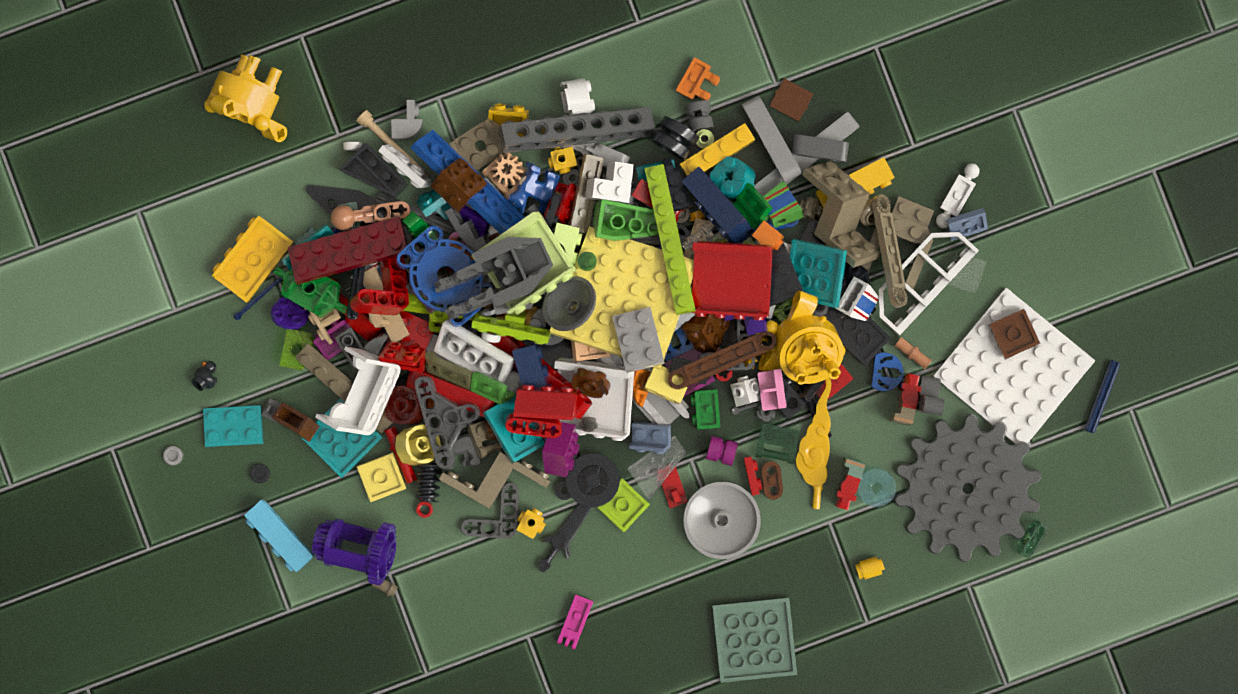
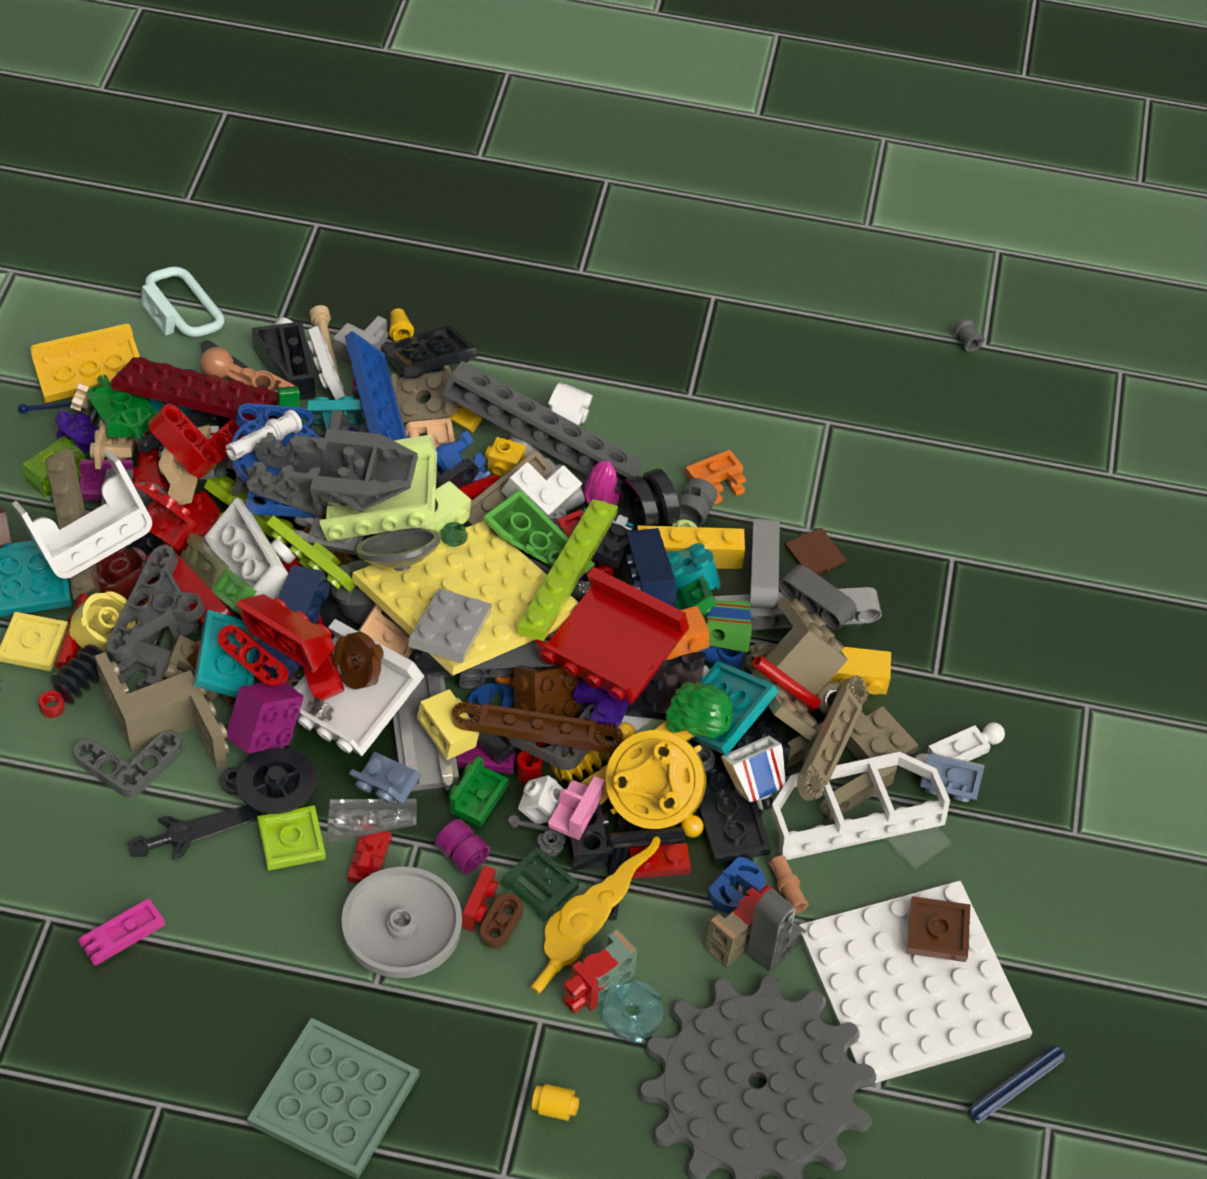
camera: 25 degrees right, 35 degrees down
yellow piece [204,54,287,142] -> none
reddish brown bracket [431,158,487,212] -> none
light nougat gear [491,153,524,187] -> none
yellow brick [516,508,546,539] -> none
orange slope [633,369,650,407] -> none
none -> tan plate [70,383,89,413]
none -> light aqua bar [141,267,225,337]
none -> white pin [226,410,302,461]
none -> black plate [381,325,478,379]
none -> yellow cone [389,308,414,341]
none -> dark pink piece [583,461,620,505]
none -> green hair [666,682,733,738]
none -> red piece [752,655,821,710]

